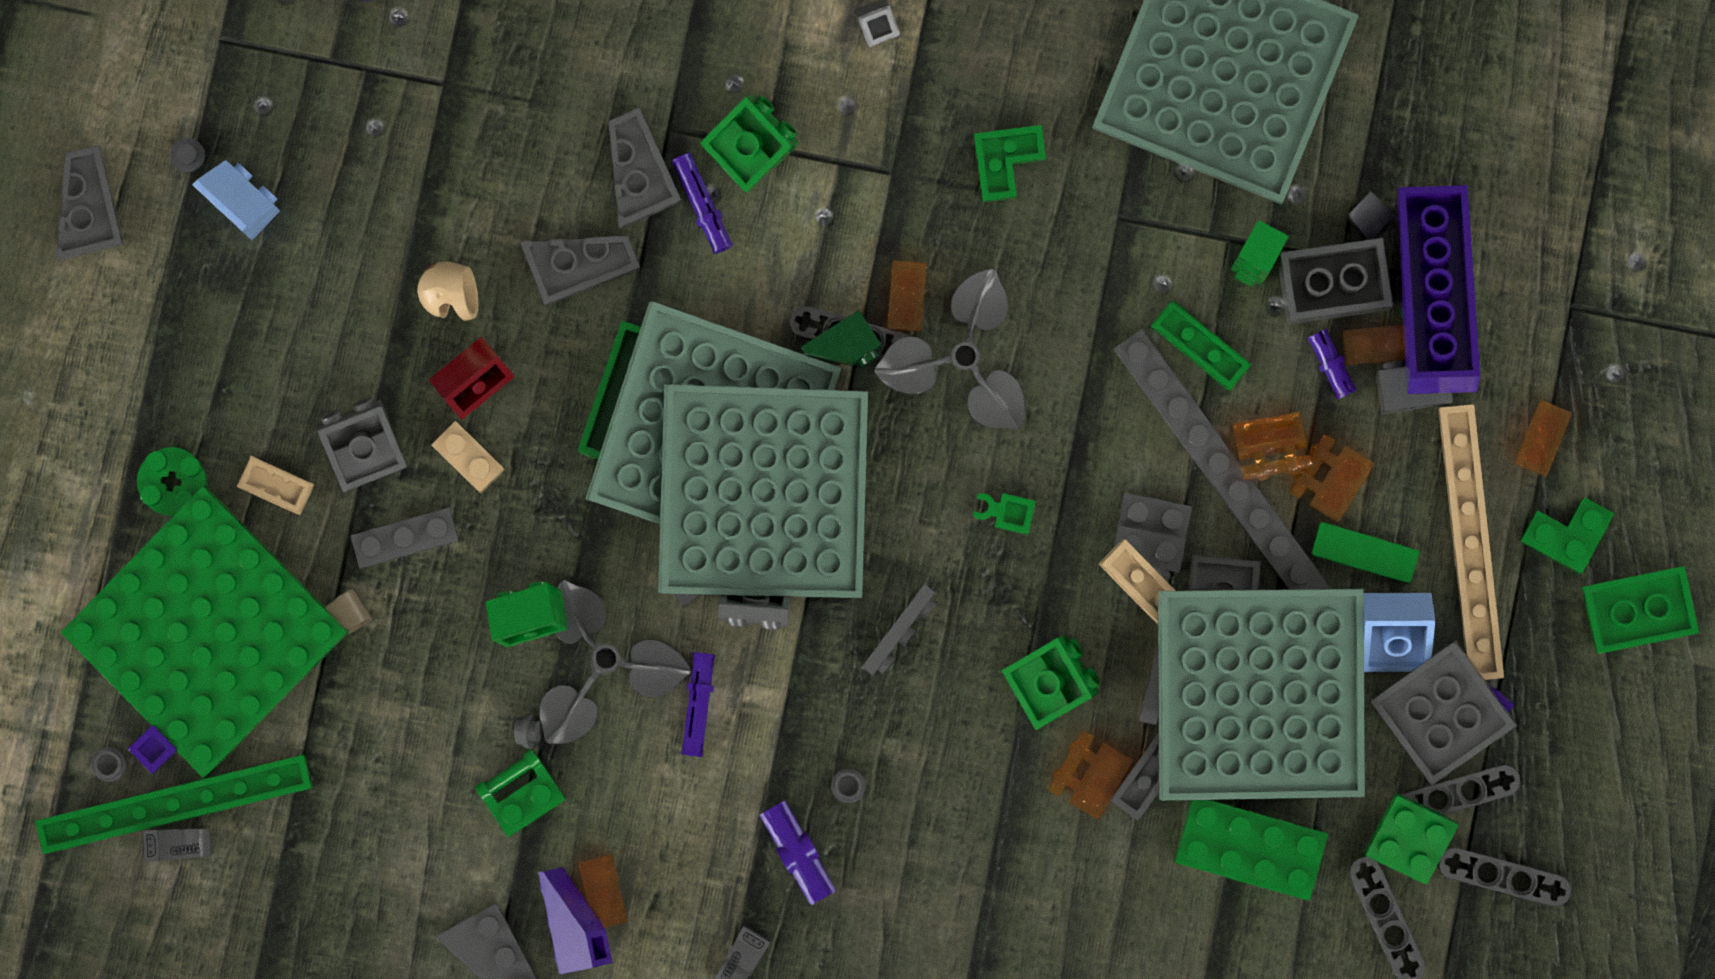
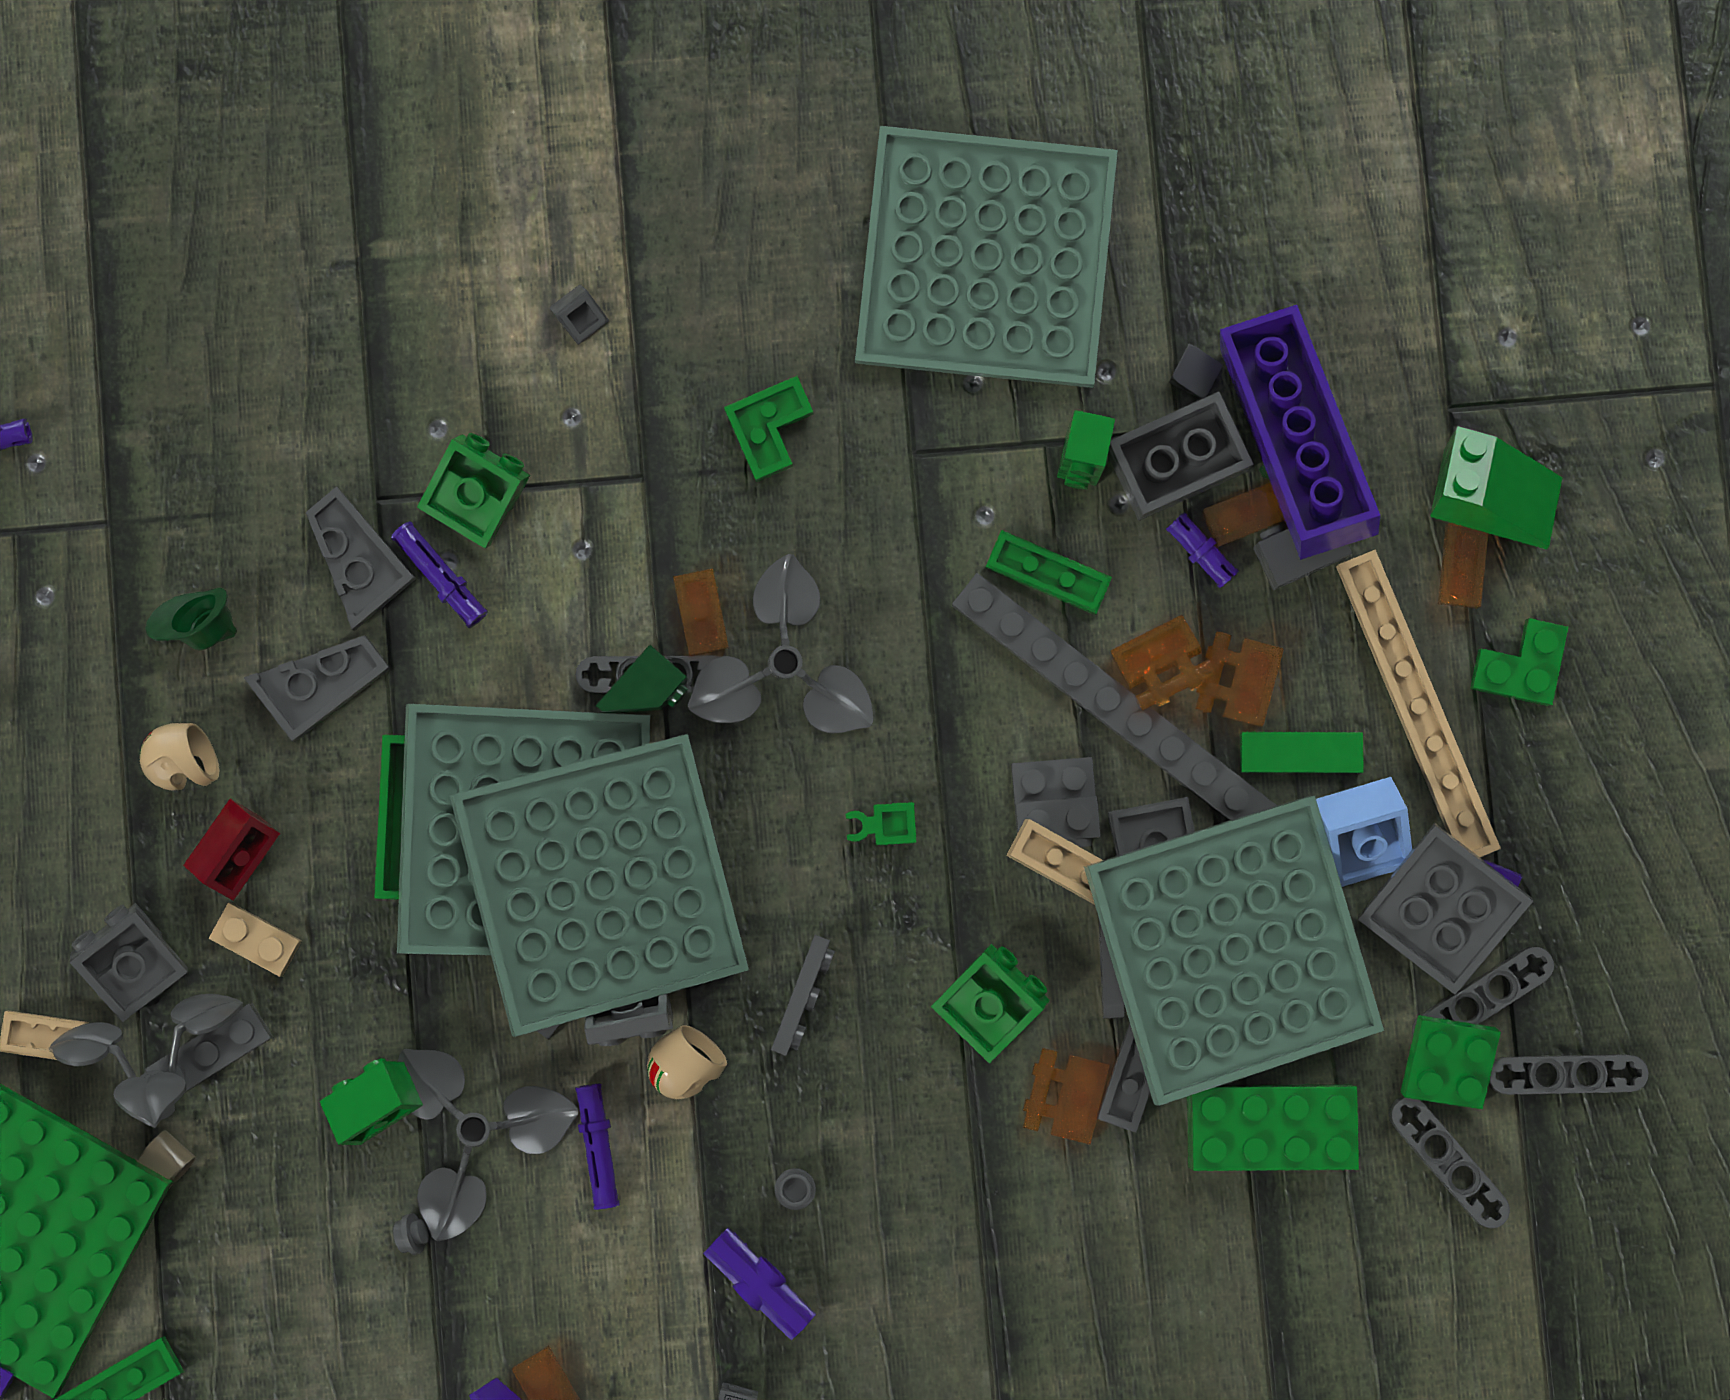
camera: 20 degrees left, 0 degrees up
green plate [474,749,566,838] -> none
green plate [1581,566,1699,655] -> none
none -> dark grey plant [49,994,243,1128]
none -> dark green piece [145,588,237,651]
none -> tan helmet [647,1025,727,1100]
none -> green slope [1430,426,1563,550]

